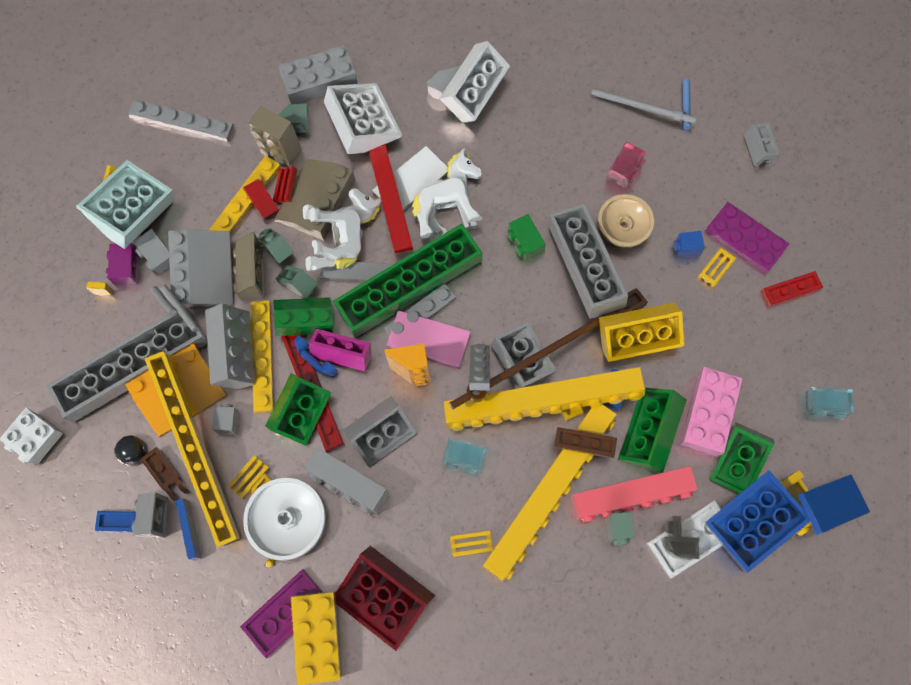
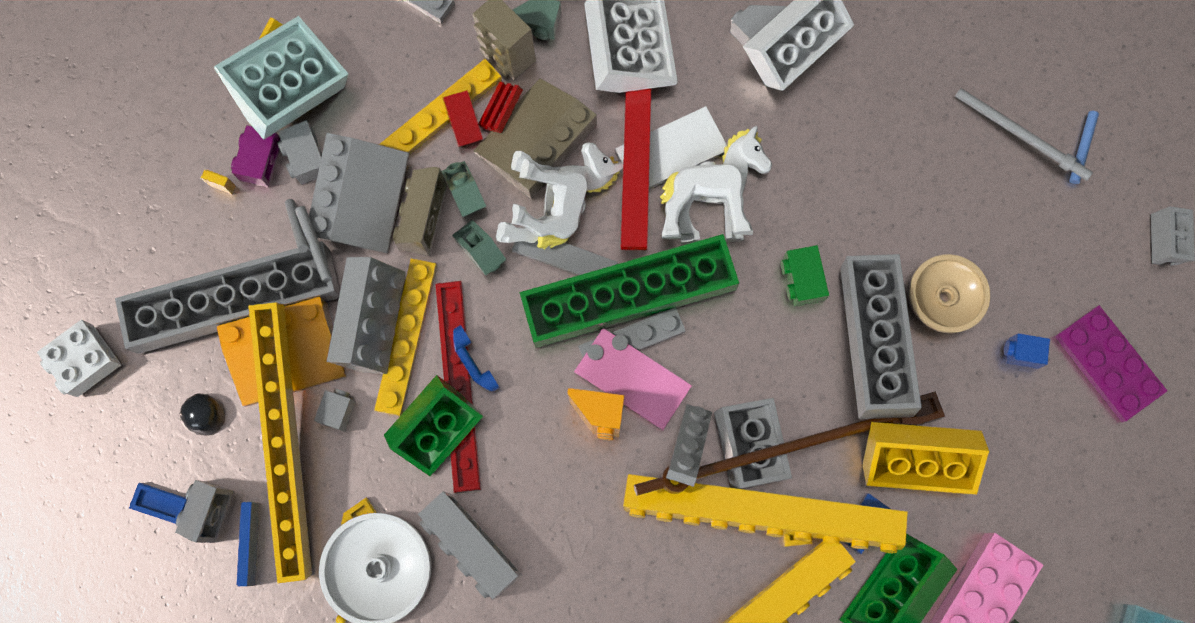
camera: 15 degrees right, 5 degrees up
reddish brown hinge [140,447,188,501] -> none
yellow tile [228,455,270,499] -> none
green slope [273,297,333,336] -> none
dark pink brick [309,329,372,371] -> none
light grey slope [343,396,417,467] -> none
clear light blue brick [442,438,487,476] -> none
reddish brown tile [554,427,617,459] -> none
clear pink brick [606,142,646,188] -> none
yellow tile [698,248,736,288] -> none
red tile [761,271,823,307] -> none

